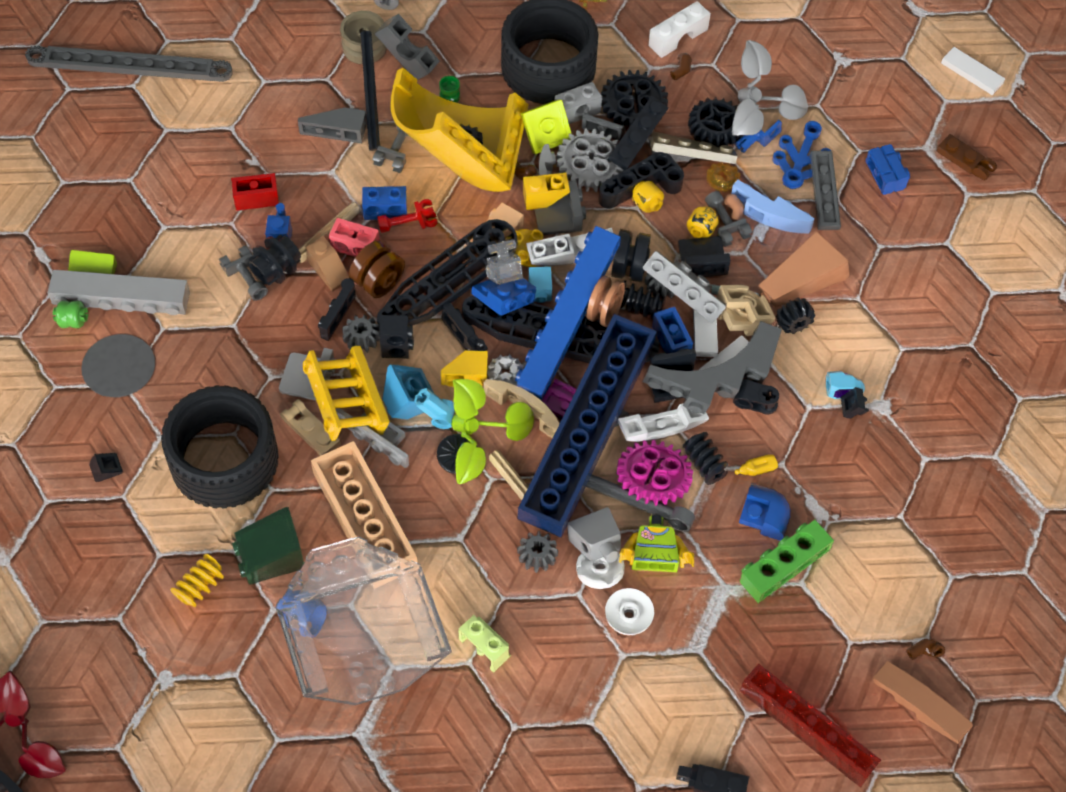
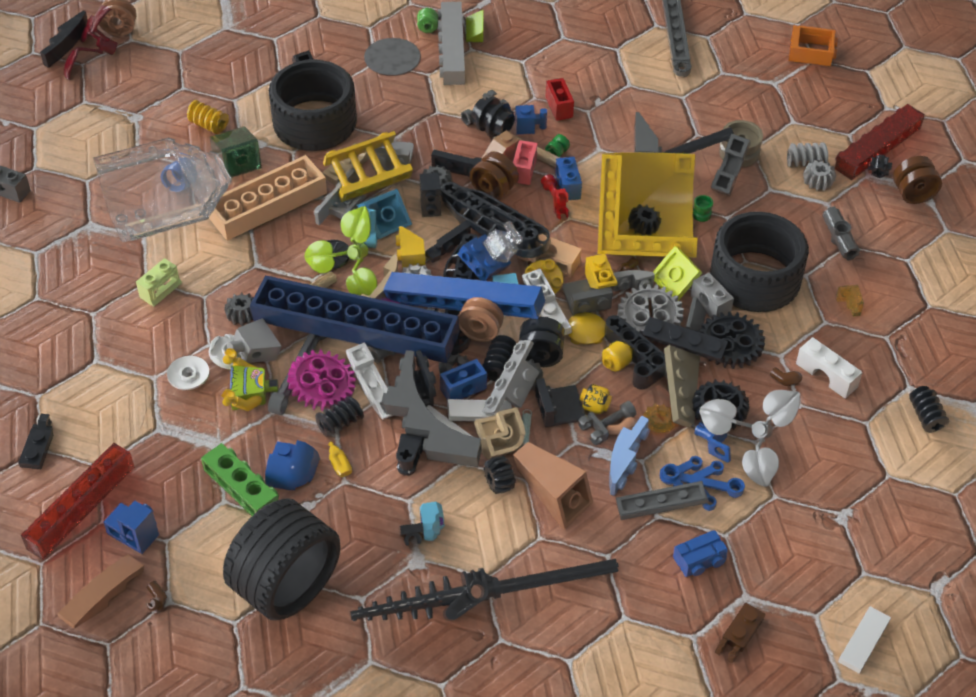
camera: 85 degrees right, 10 degrees down
none -> blue brick [103,500,159,554]
none -> black tyre [223,498,341,621]
none -> black piece [350,559,619,621]
none -> green wheel [545,134,570,157]
none -> yellow dish [568,312,605,345]

